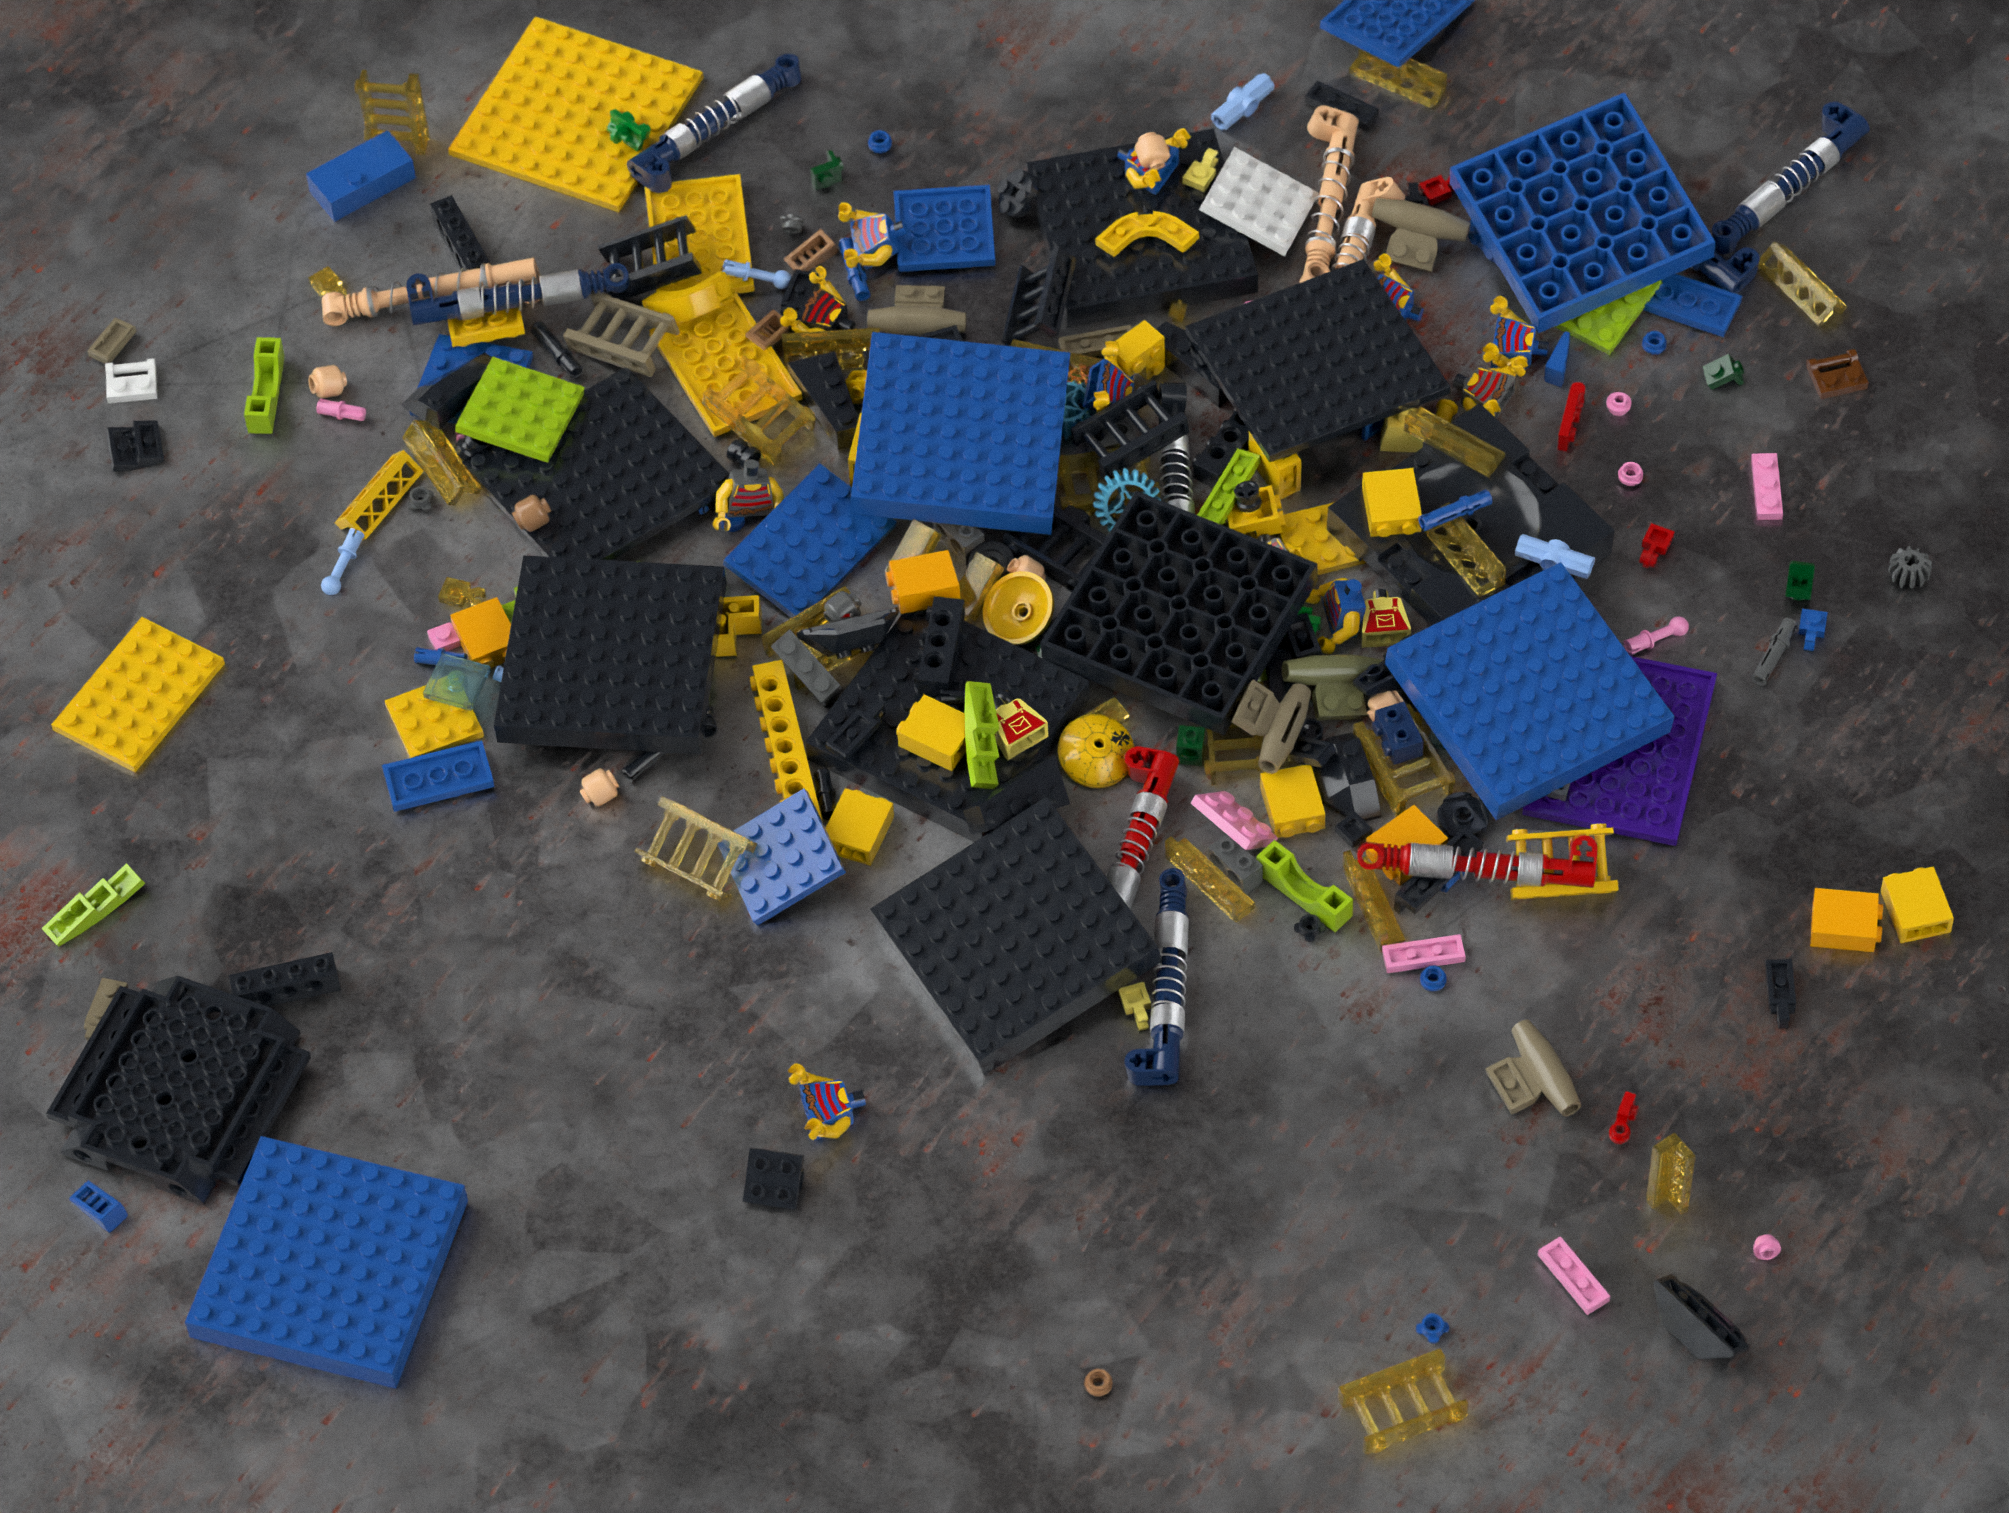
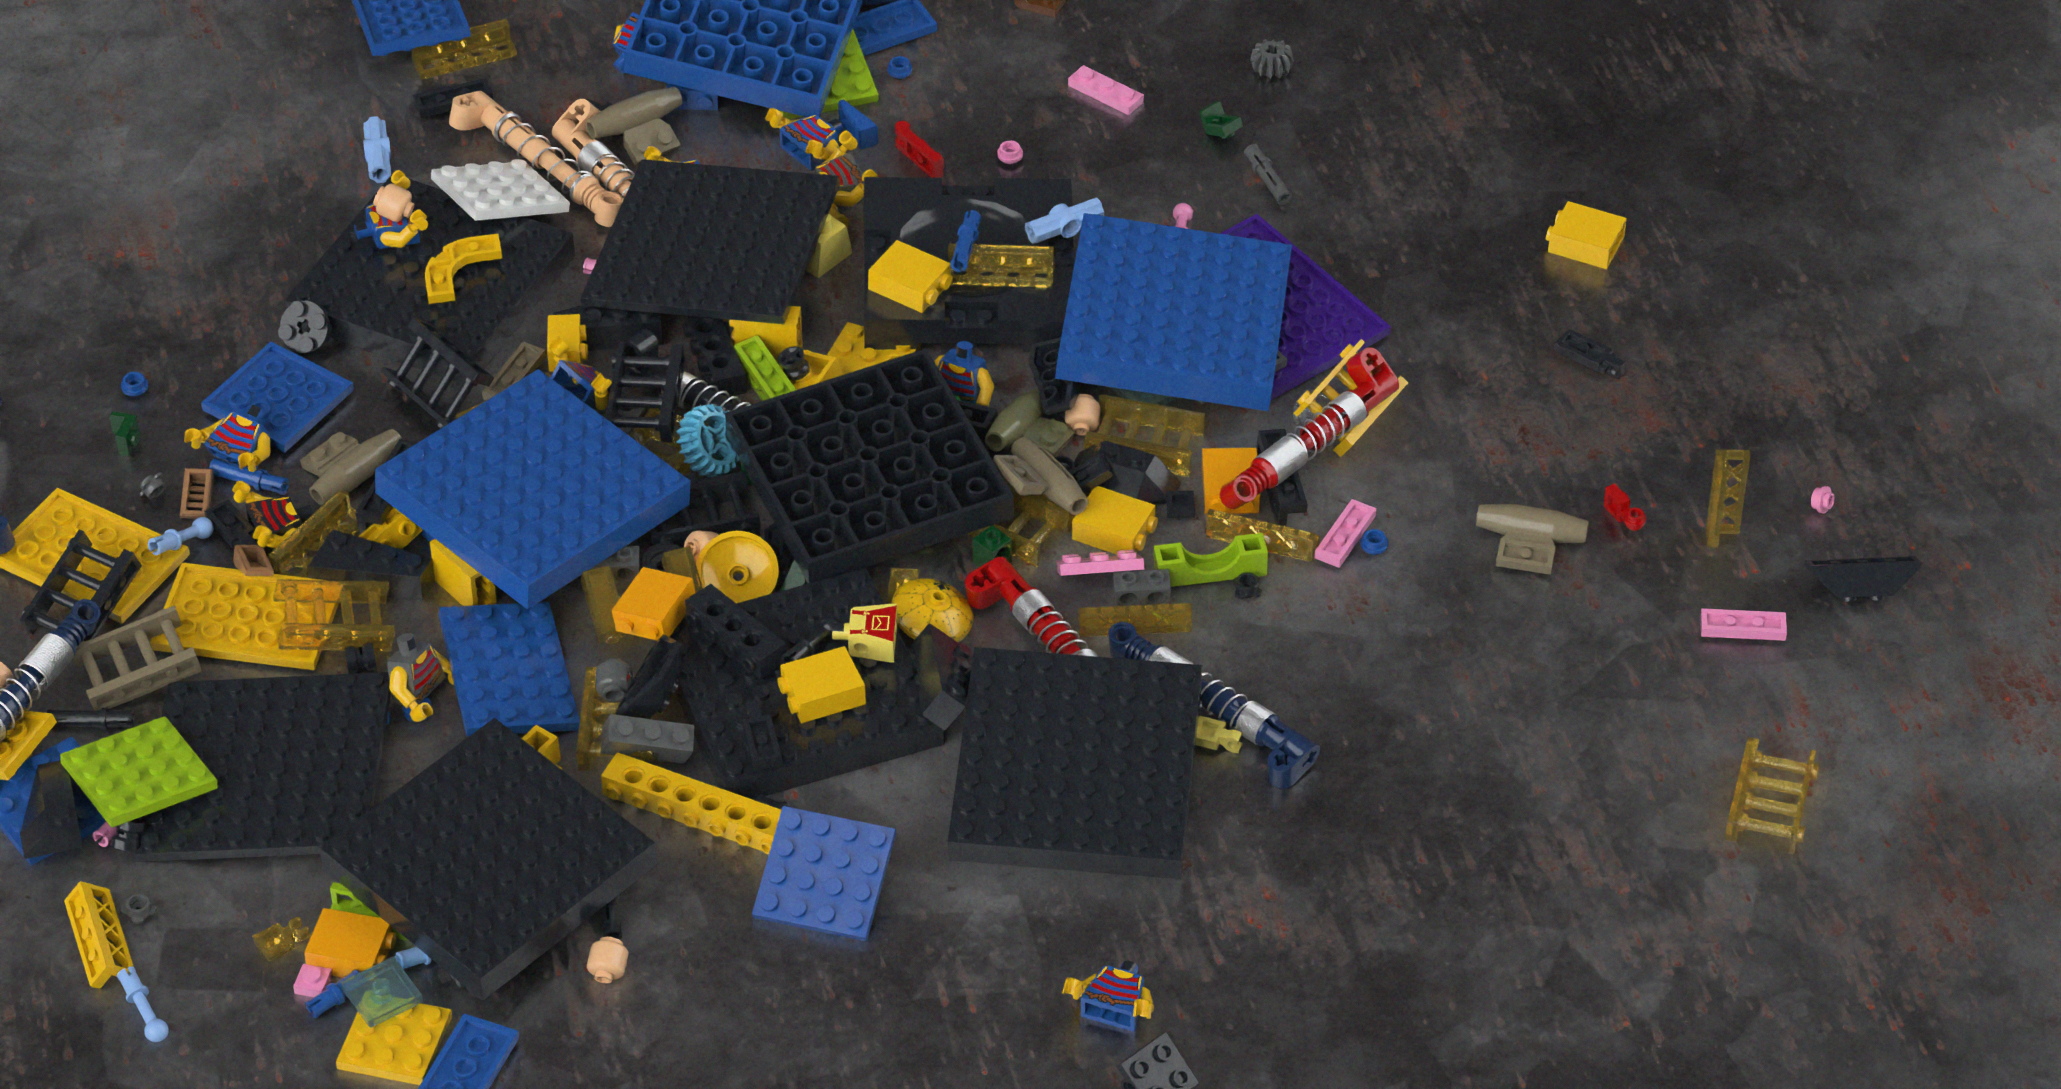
camera: 55 degrees left, 10 degrees down
clear yellow fence [402,420,482,506] -> none
medium nougat head [512,495,551,532] -> none
clear yellow fence [634,796,758,901] -> none
yellow arch [642,272,732,322] -> none
yellow brick [826,788,894,866] -> none
lime slope [964,681,1000,789] -> none
medium nougat plate [1085,1369,1112,1396] -> none
clear yellow plate [1168,299,1187,324] -> none
light yellow plate [1183,148,1218,192] -> none
torso [1362,589,1411,648] -> none
dark blue brick [1372,701,1423,765] -> none
clear yellow fence [1404,406,1505,477] -> none
blue plate [1416,1313,1449,1344] -> none
red plate [1419,174,1455,206] -> none
black plate [1437,792,1490,840] -> none
bright pink plate [1606,392,1631,416] -> none
red plate [1639,523,1675,569] -> none
dark green bracket [1702,354,1745,390] -> none
blue plate [1798,608,1828,651] -> none
light orange brick [1810,888,1883,952] -> none

